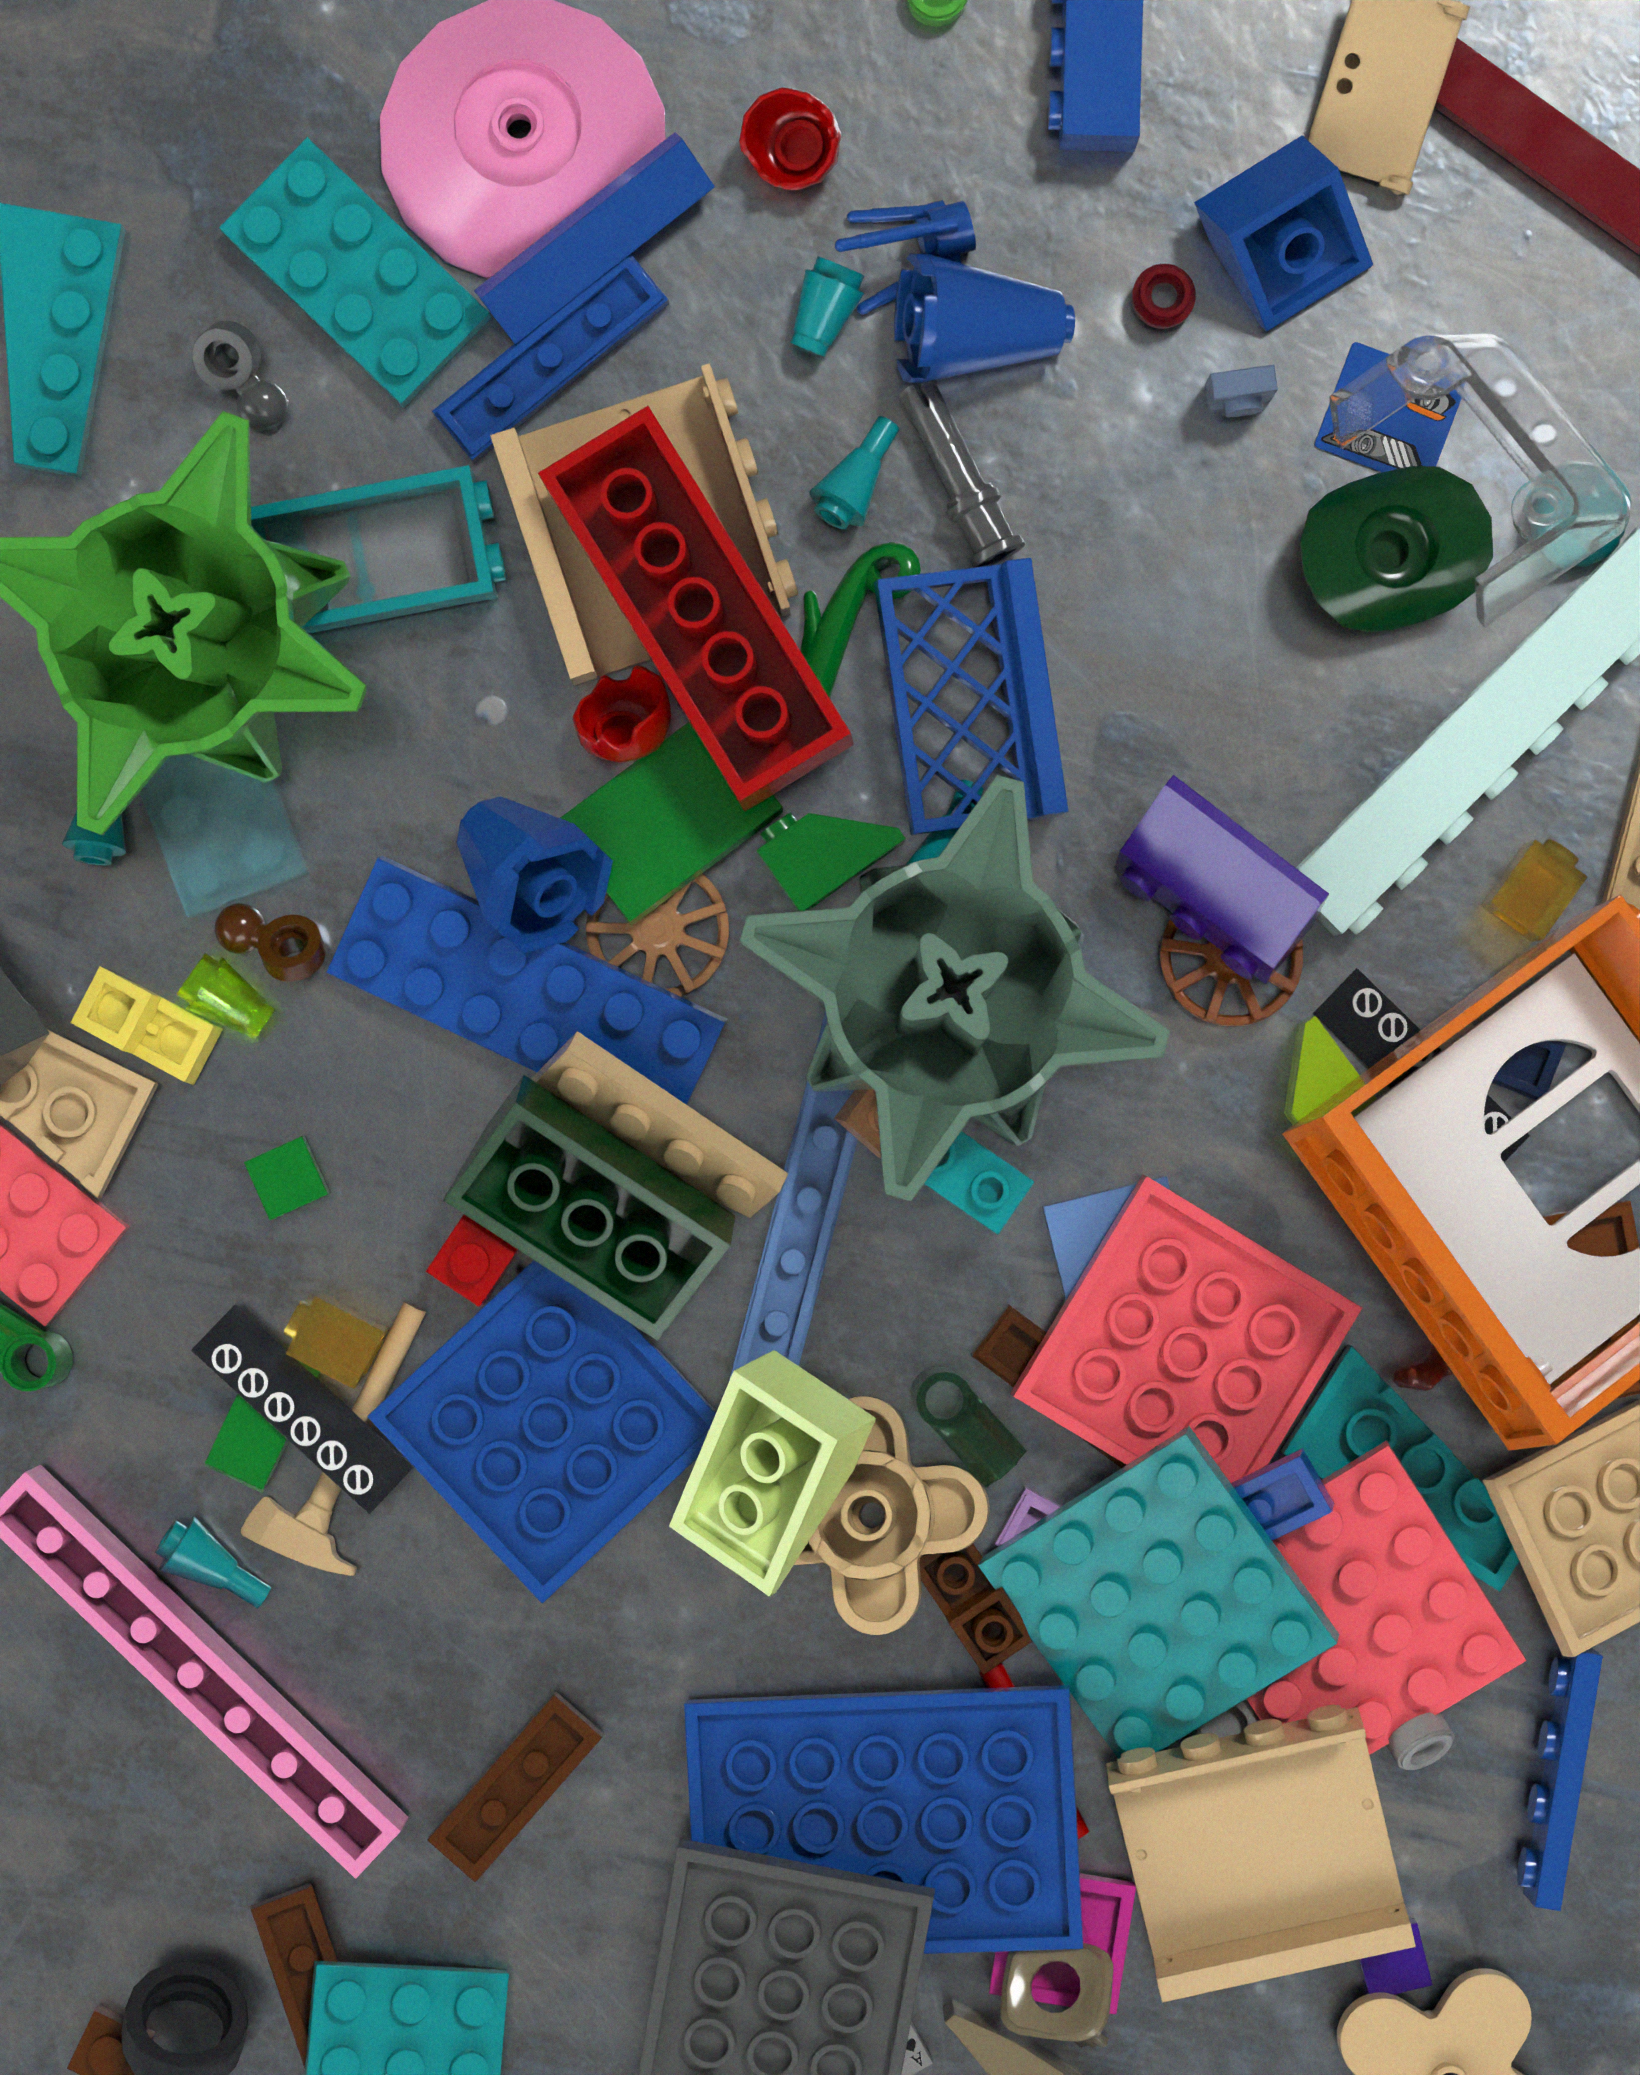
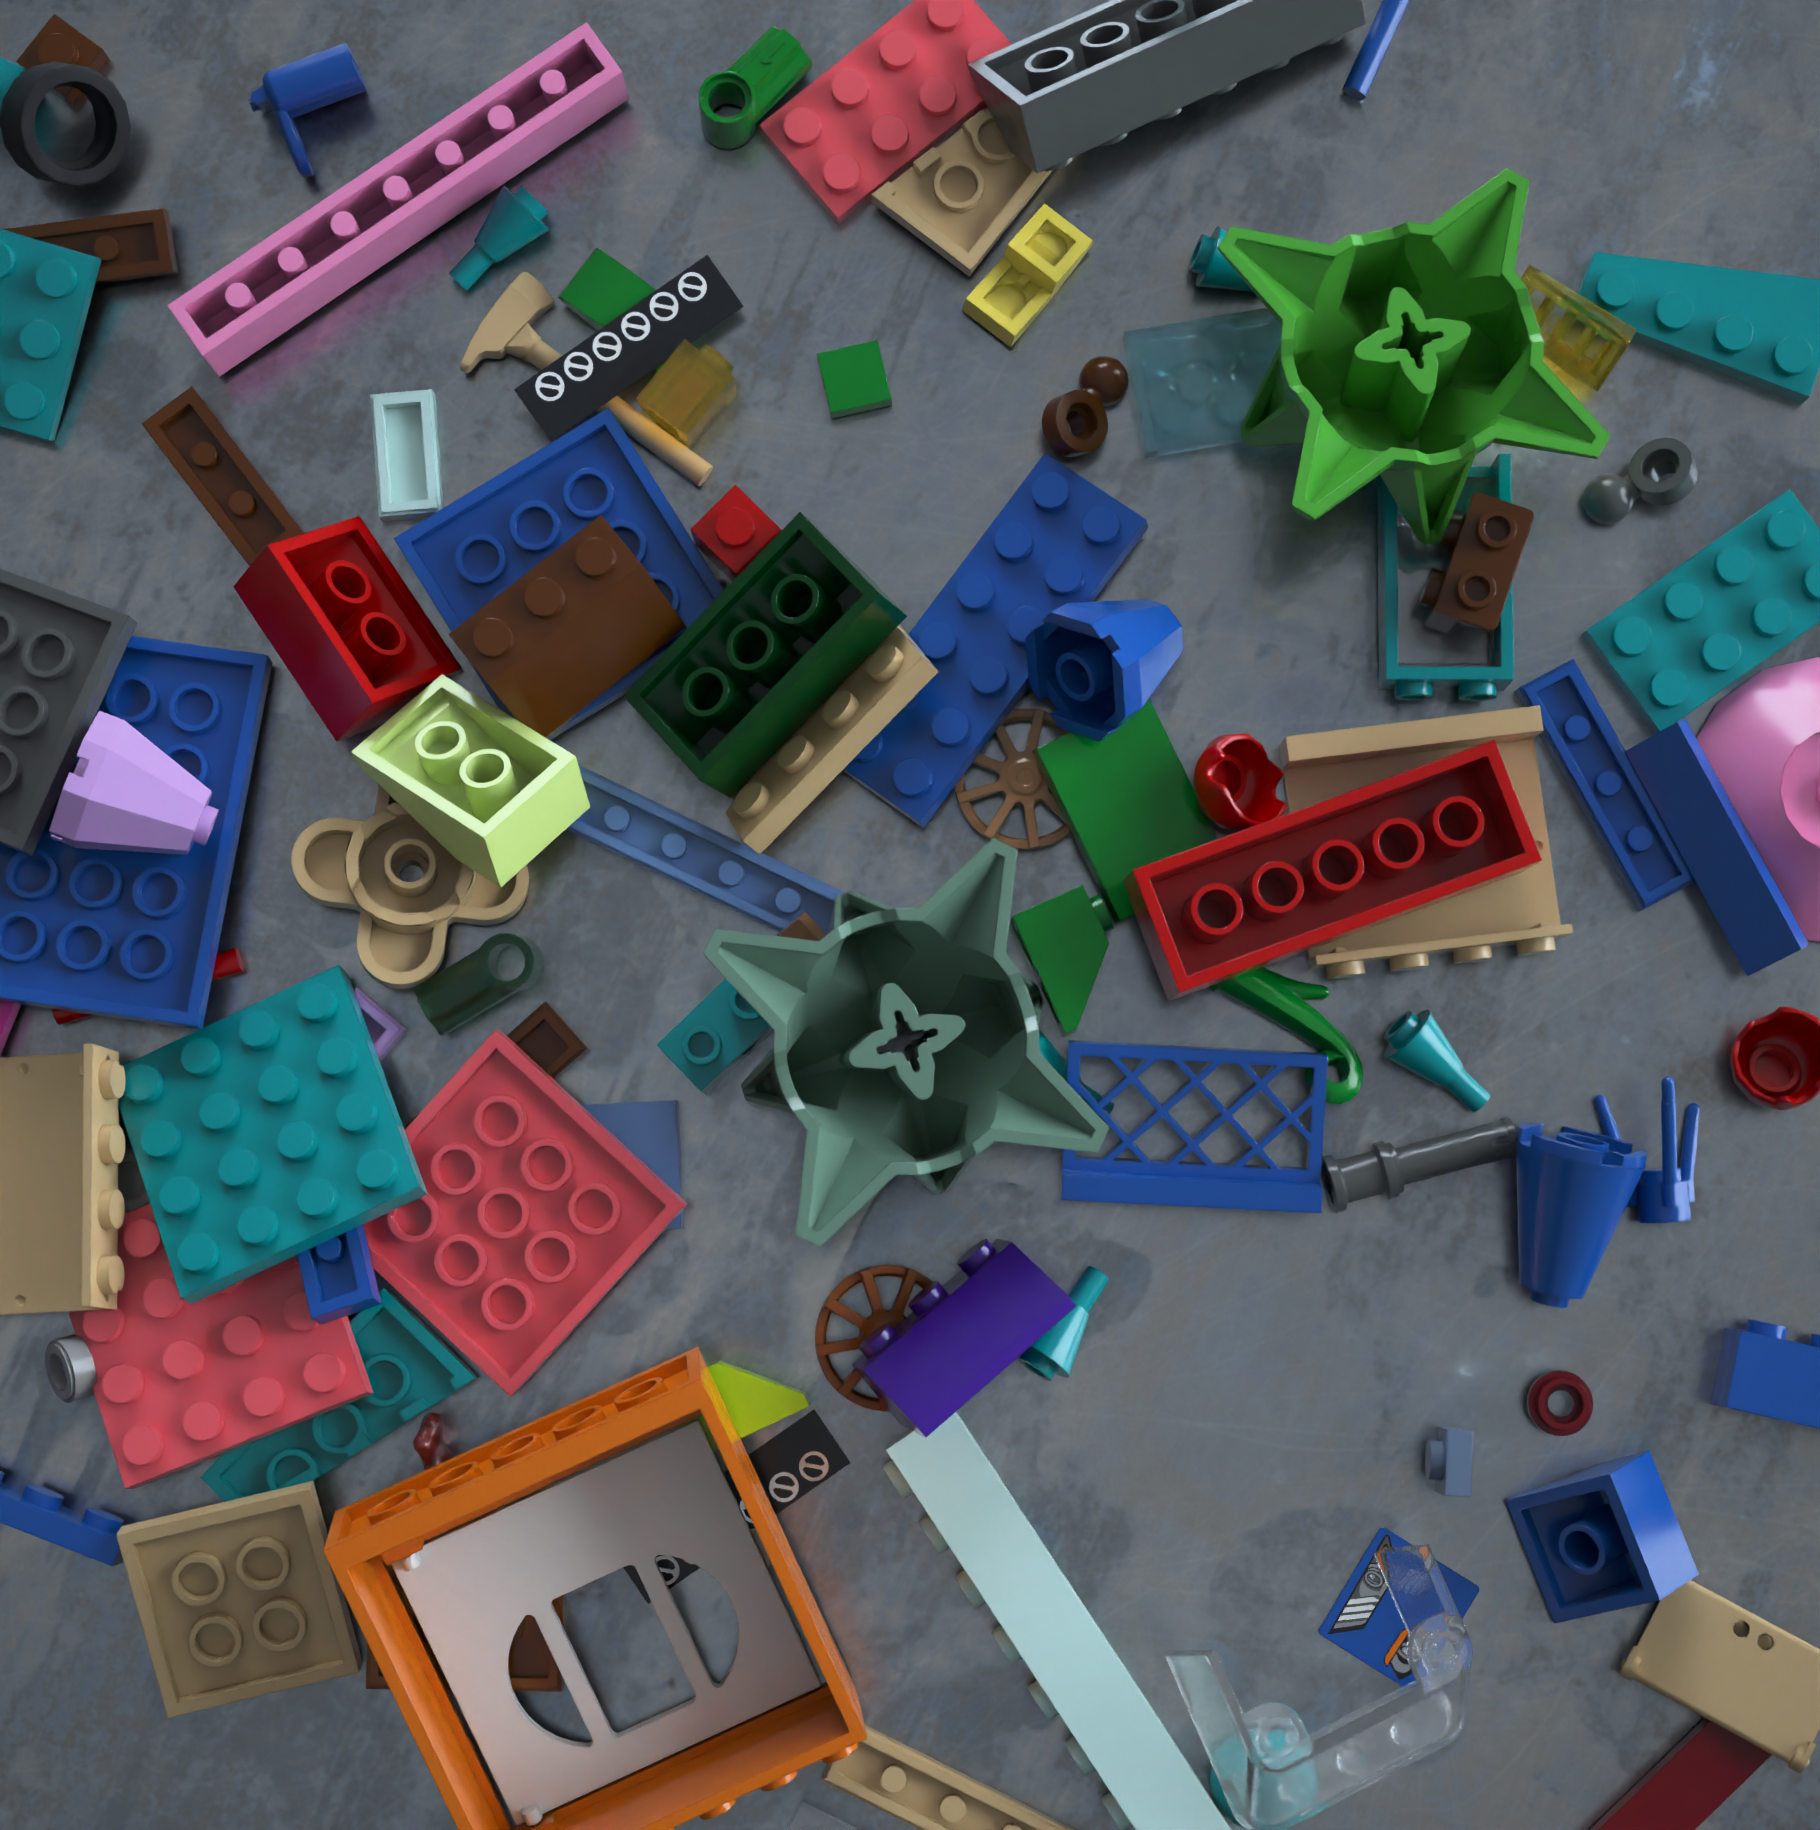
camera: 105 degrees right, 5 degrees down
clear neon green cone [176,953,275,1040] -> none
teal cone [790,256,864,357] -> none
reddish brown slope [919,1543,1033,1675] -> none
dark green hat [1300,466,1493,632] -> none
clear yellow brick [1480,839,1588,942] -> none
dark blue tile [1491,1041,1567,1101] -> none
none -> lavender cone [49,711,219,855]
none -> red slope [233,516,462,742]
none -> blue piece [249,42,366,177]
none -> light aqua tile [370,389,444,522]
none -> reddish brown slope [448,515,687,739]
none -> teal cone [1018,1266,1109,1381]
none -> reddish brown bracket [1419,491,1534,634]
none -> clear yellow slope [1521,264,1637,392]

